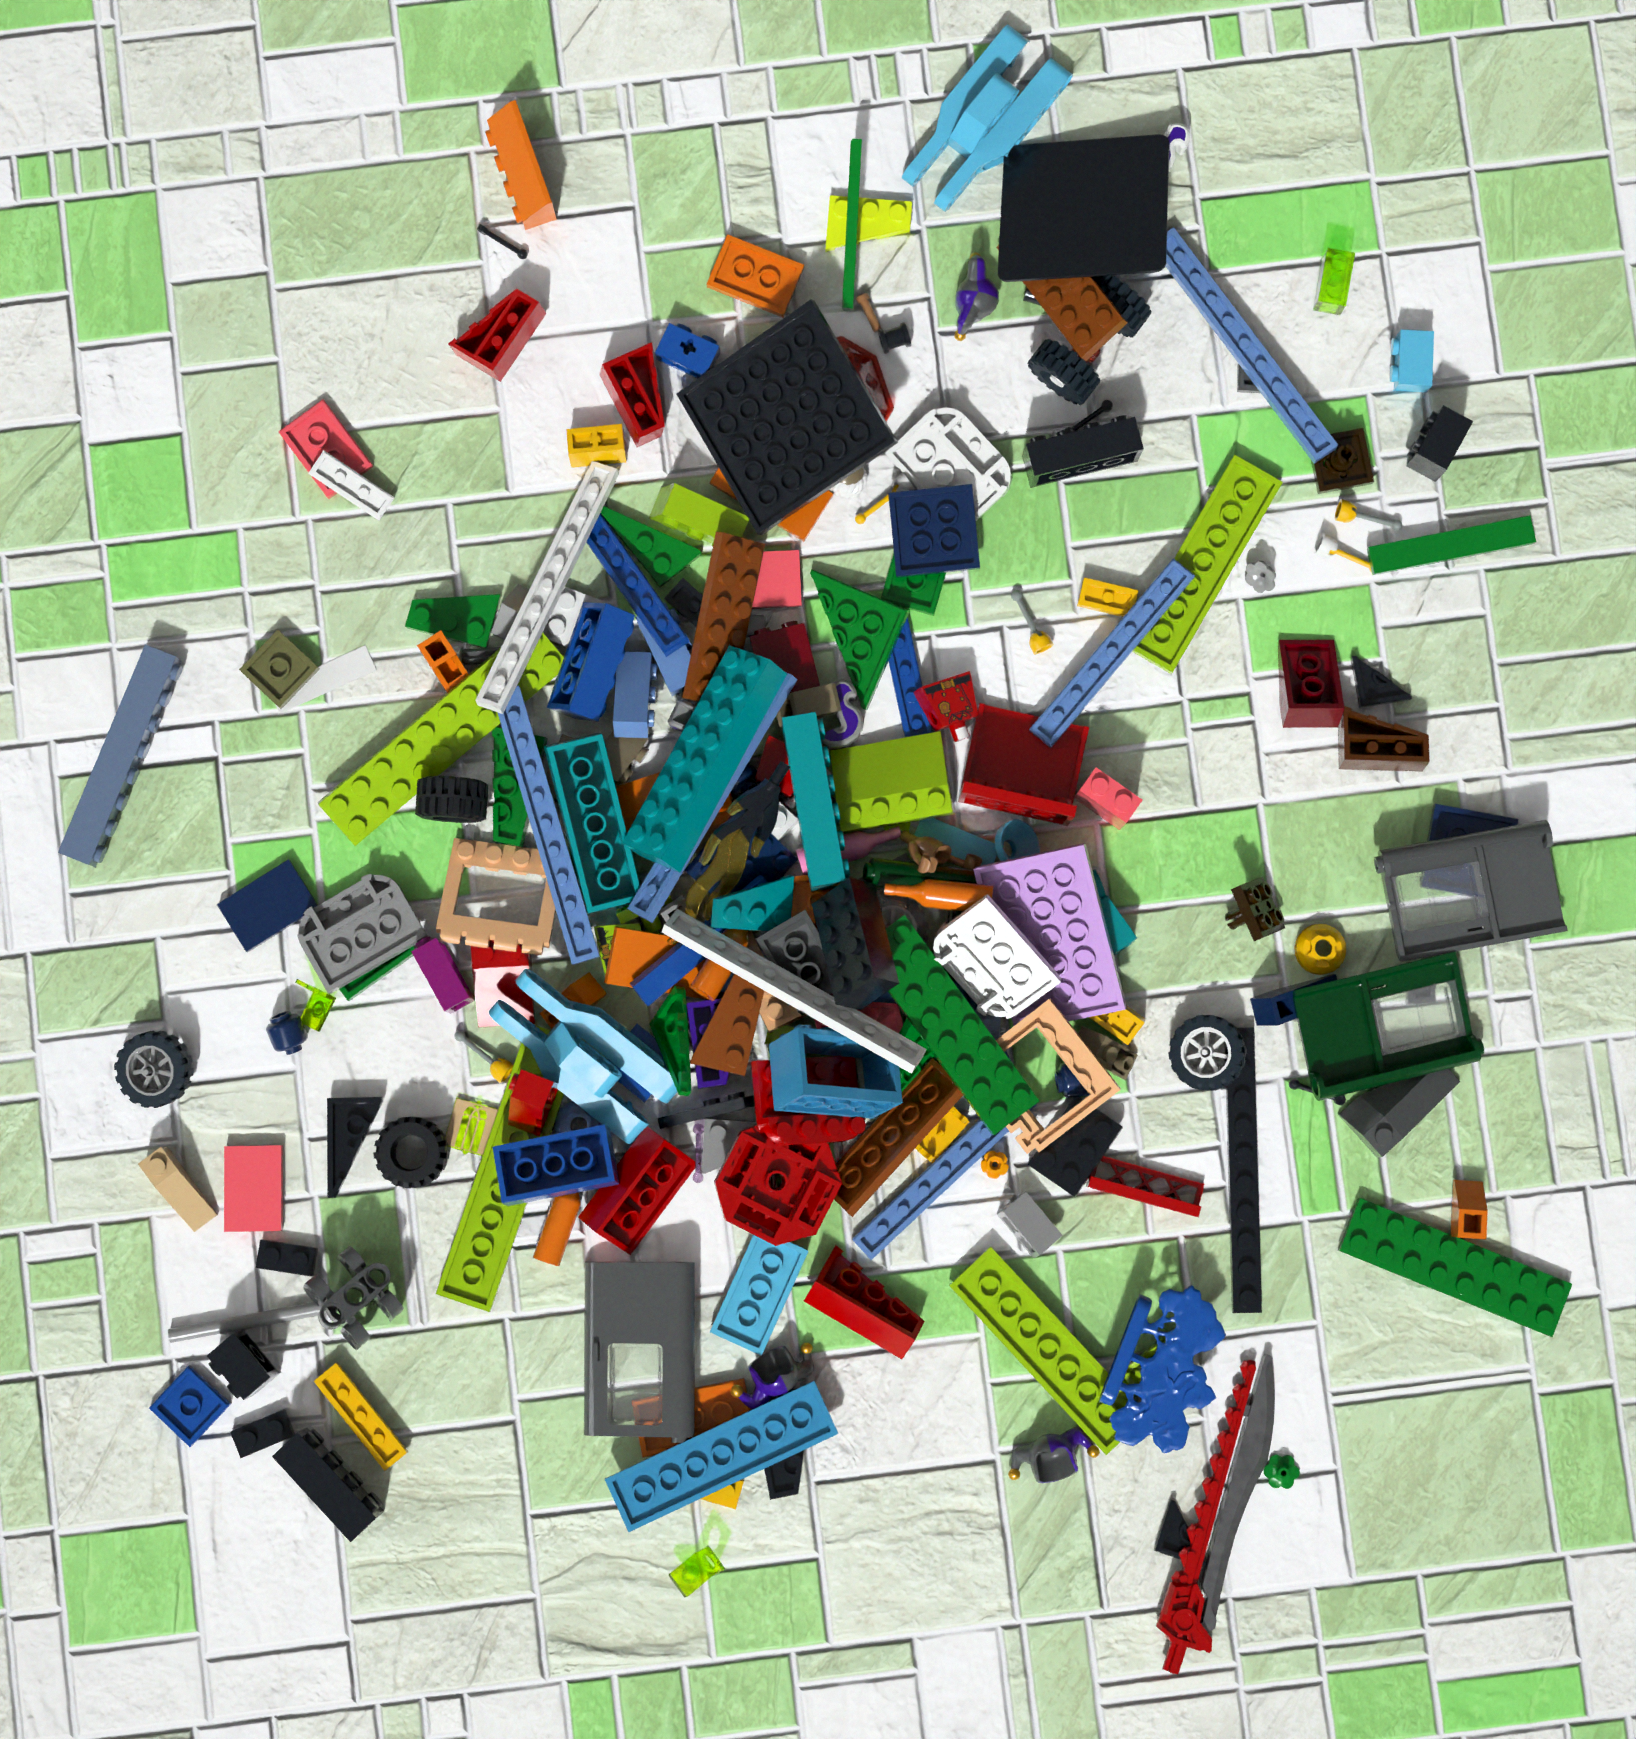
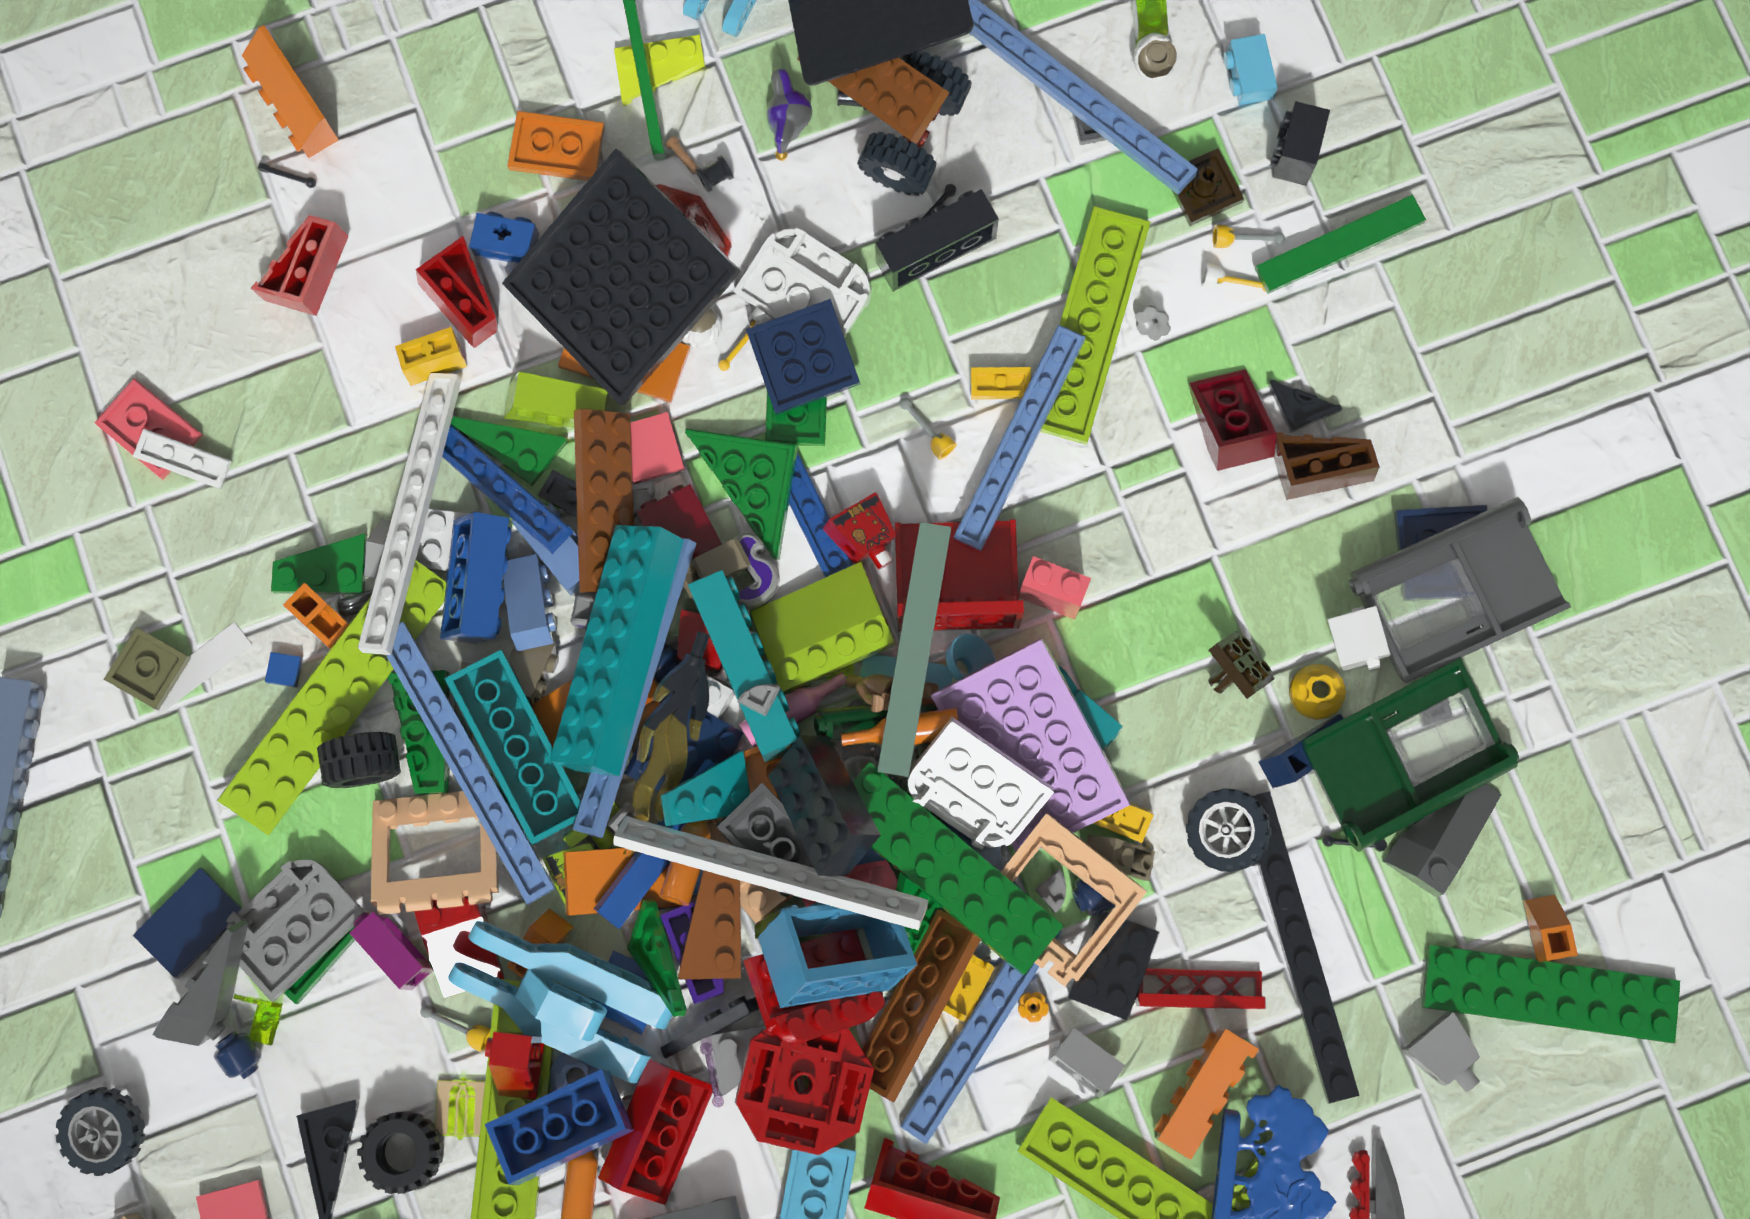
camera: 10 degrees left, 5 degrees down
none -> dark grey wedge [152,919,248,1046]
none -> blue tile [265,652,303,688]
none -> light grey tile [738,684,781,717]
none -> sand green tile [877,522,951,777]
none -> light grey tile [1035,869,1066,913]
none -> dark tan hair [1133,33,1177,81]
none -> orange wedge [1154,1029,1259,1160]
none -> white plate [1328,606,1391,671]
none -> light grey torso [1401,1012,1480,1092]

